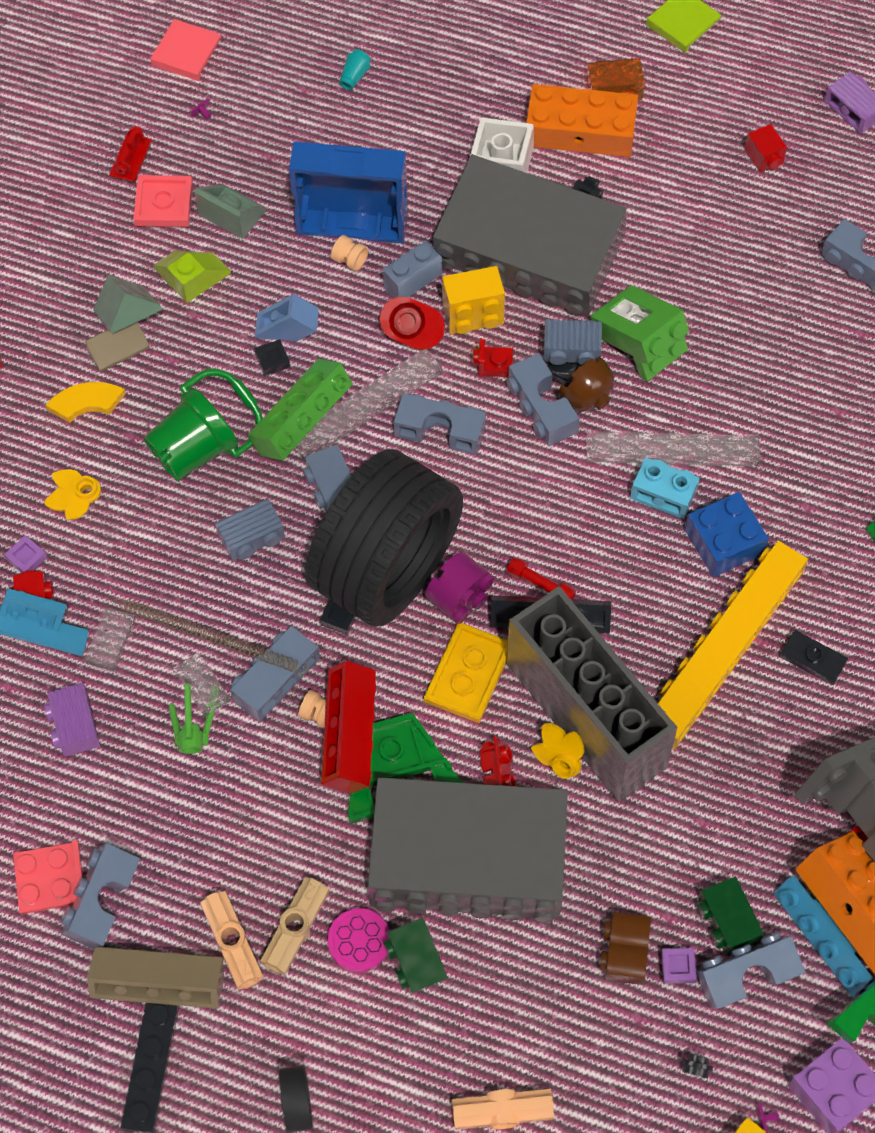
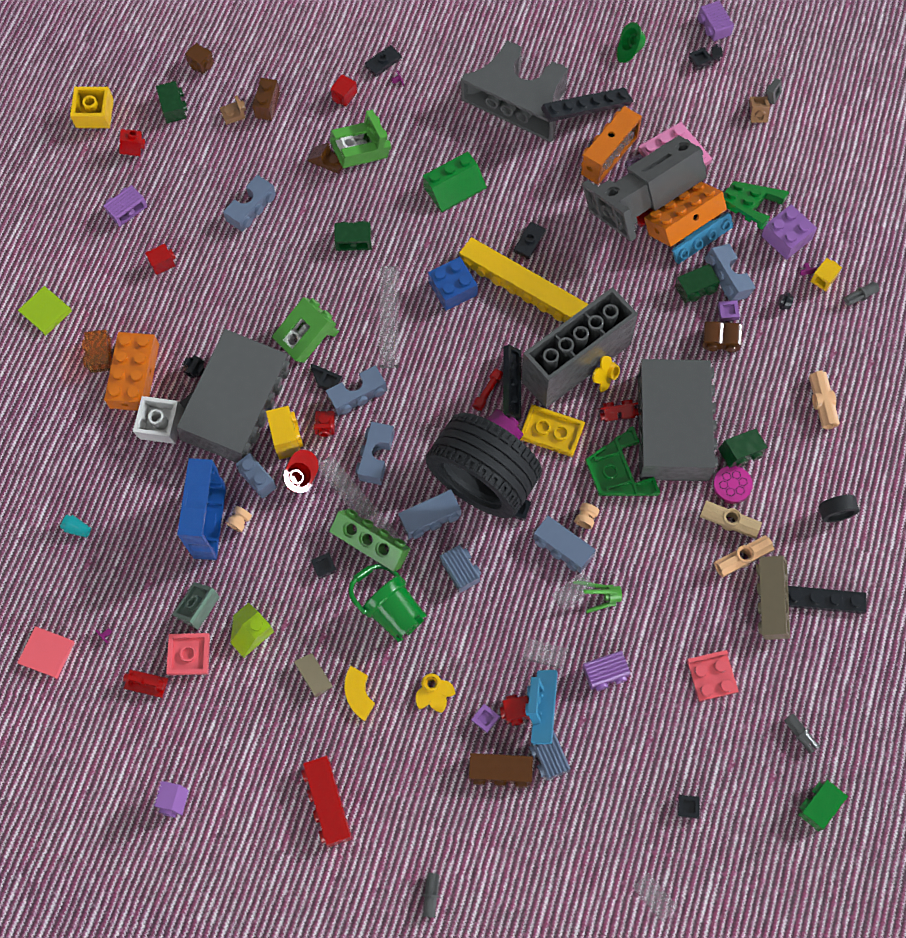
camera: 90 degrees left, 5 degrees up
sand blue arch [61,843,140,949] -> none
sand green slope [93,274,162,334] -> none
dark tan piece [113,599,308,673] -> none
medium blue slope [255,294,319,341] -> none
red brick [321,660,376,794] -> none
sand blue brick [543,319,602,365] -> none
reddish brown cylinder [557,356,615,411] -> none
medium azure brick [630,457,700,519] -> none
none -> dark green brick [334,221,372,251]

